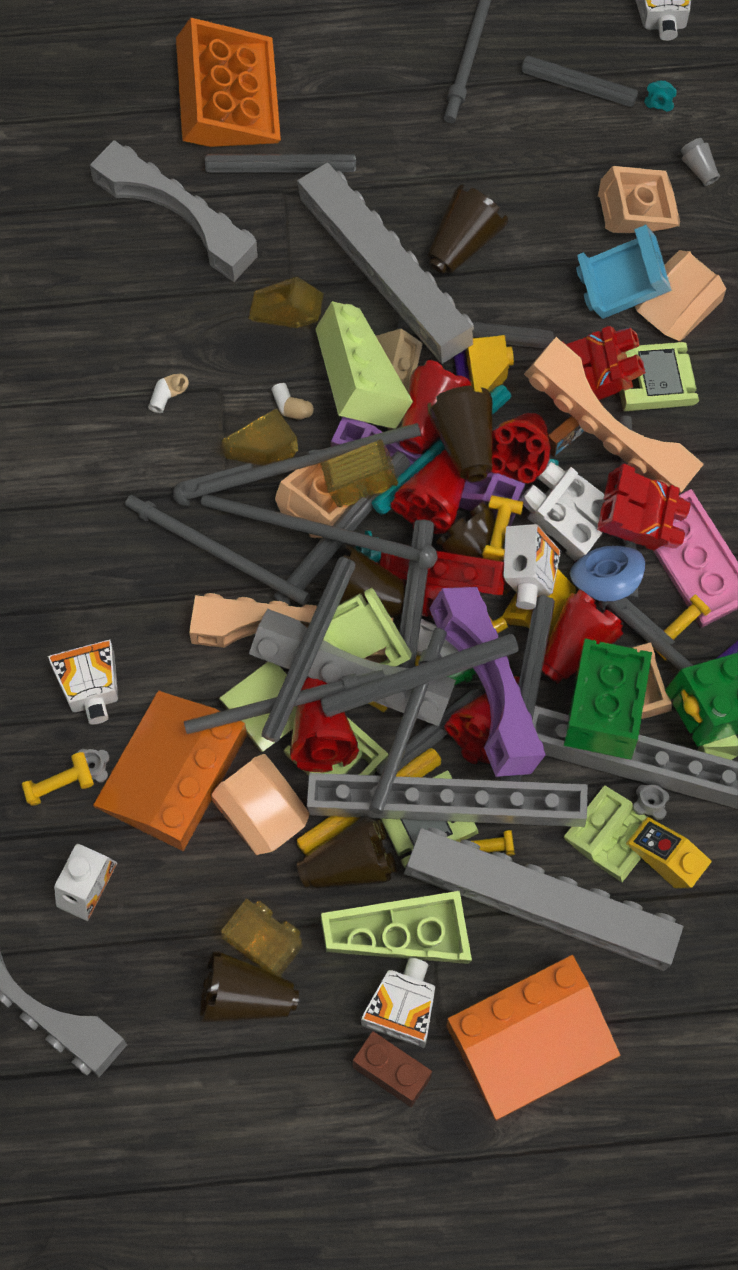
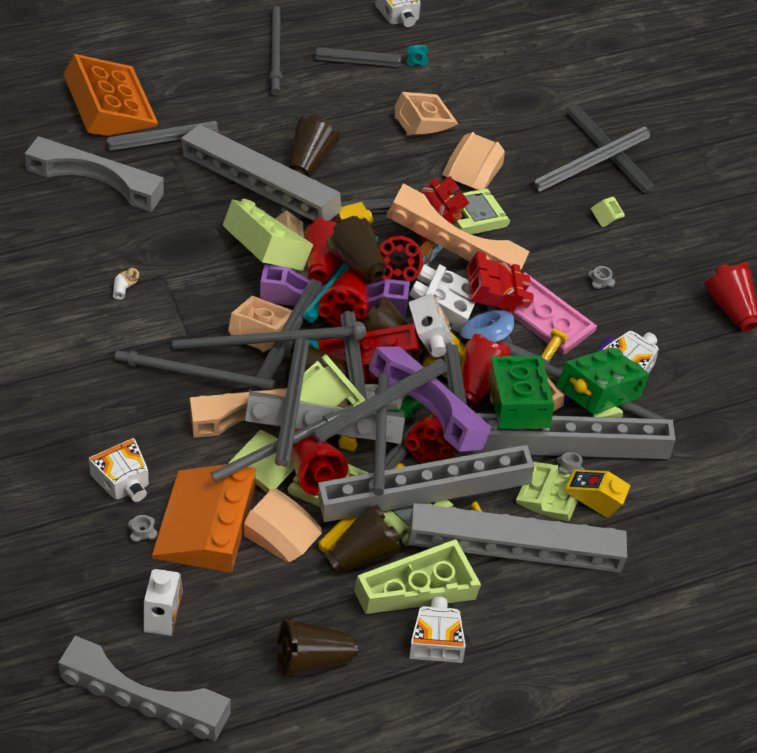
camera: 20 degrees left, 20 degrees down
yellow piece [22,752,94,806] -> none
dark grey bar [173,423,421,506] -> none
clear yellow brick [221,898,303,977] -> none
clear yellow slope [222,408,298,466] -> none
clear yellow slope [249,276,324,328] -> none
tan arm [271,383,314,420] -> none
clear yellow brick [321,439,398,507] -> none
copper brick [353,1031,432,1108] -> none
orange slope [446,955,620,1121] -> none
yellow piece [482,495,524,561] -> none
medium azure panel [576,225,672,319] -> none
light grey cone [680,138,720,186] -> none

